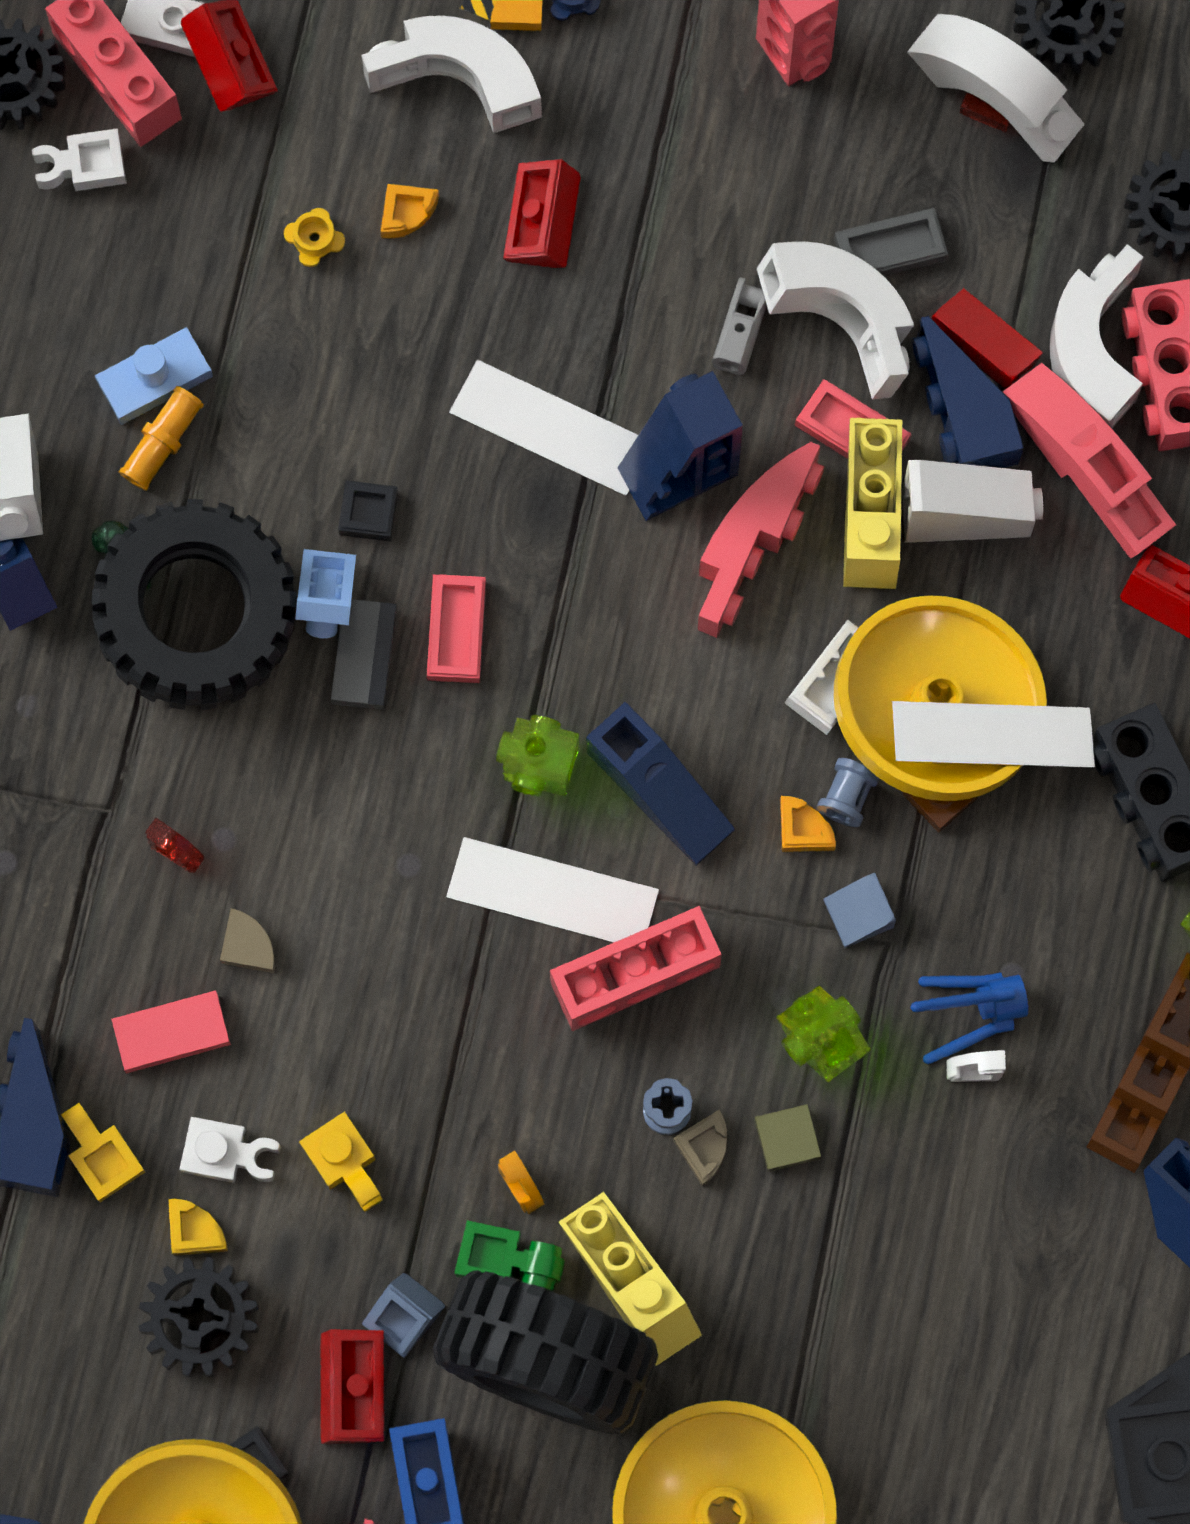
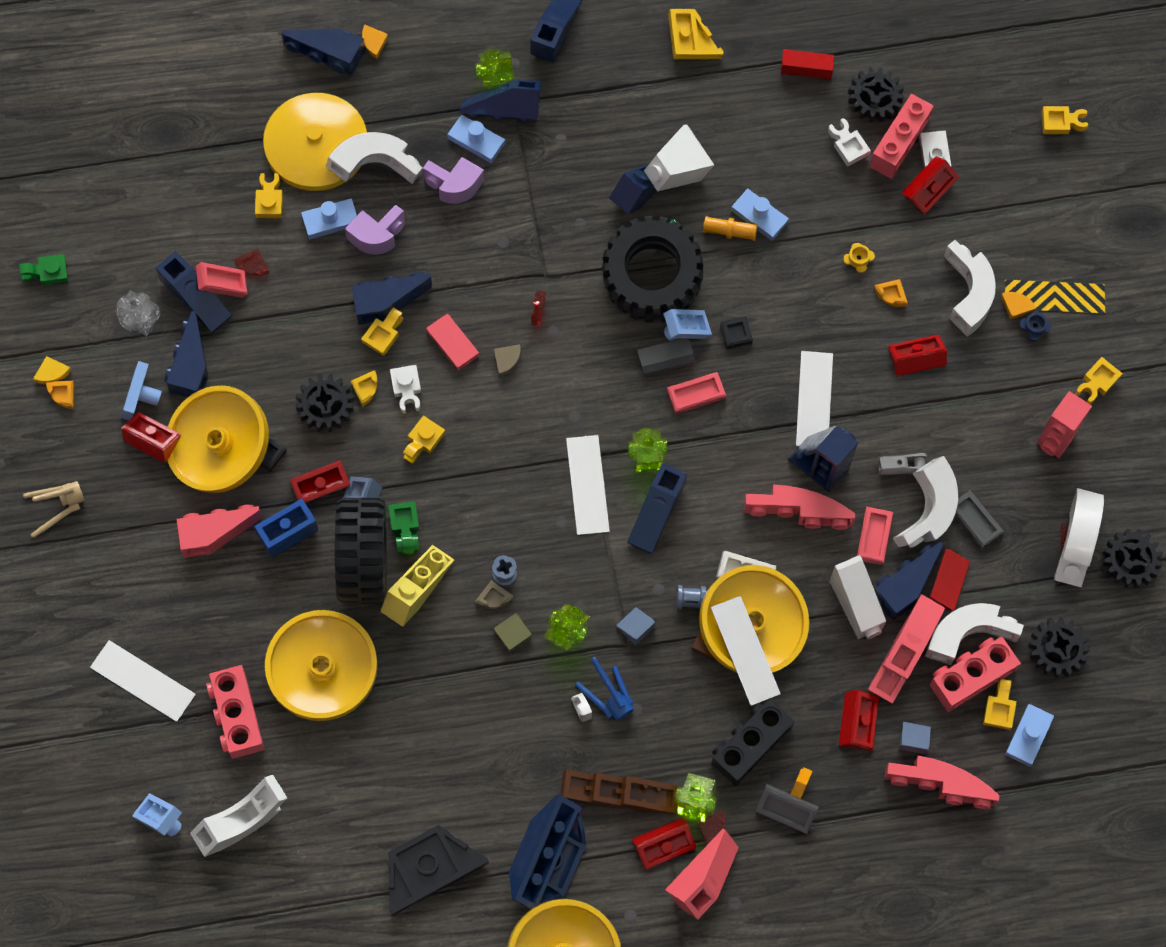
camera: 65 degrees right, 5 degrees down
light orange tile [498,1150,545,1214] -> none
coral brick [550,906,722,1031] -> none
light orange tile [780,796,836,852] -> none
light yellow slope [843,418,903,589] -> none

